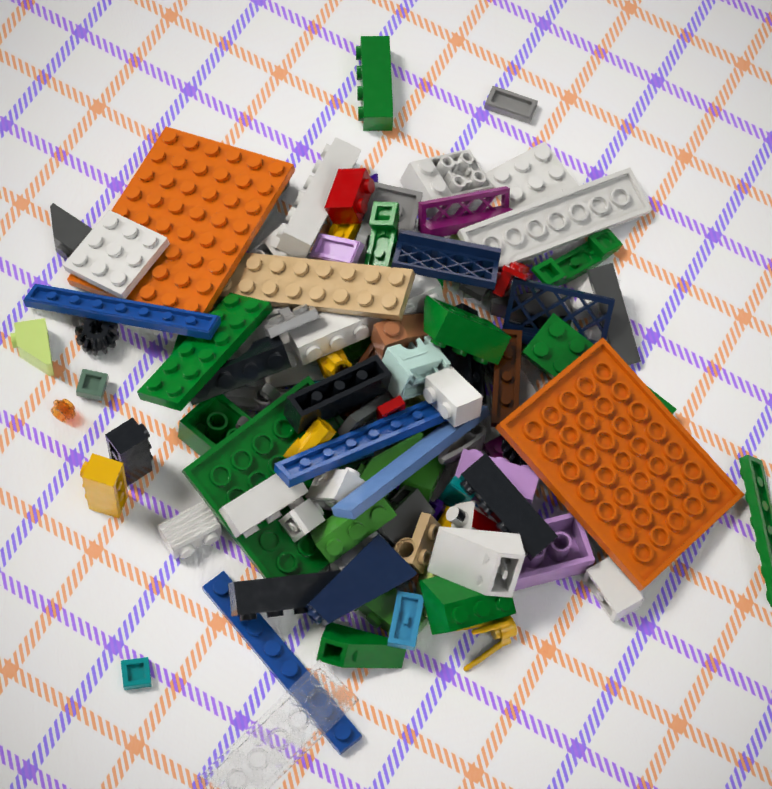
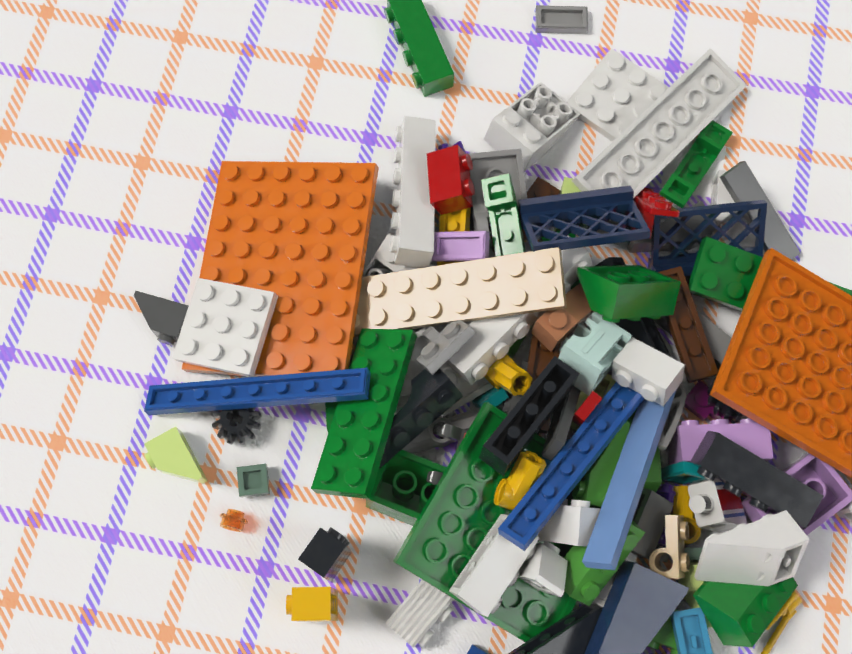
camera: 15 degrees left, 10 degrees up
magenta fence [418,186,513,237] -> none

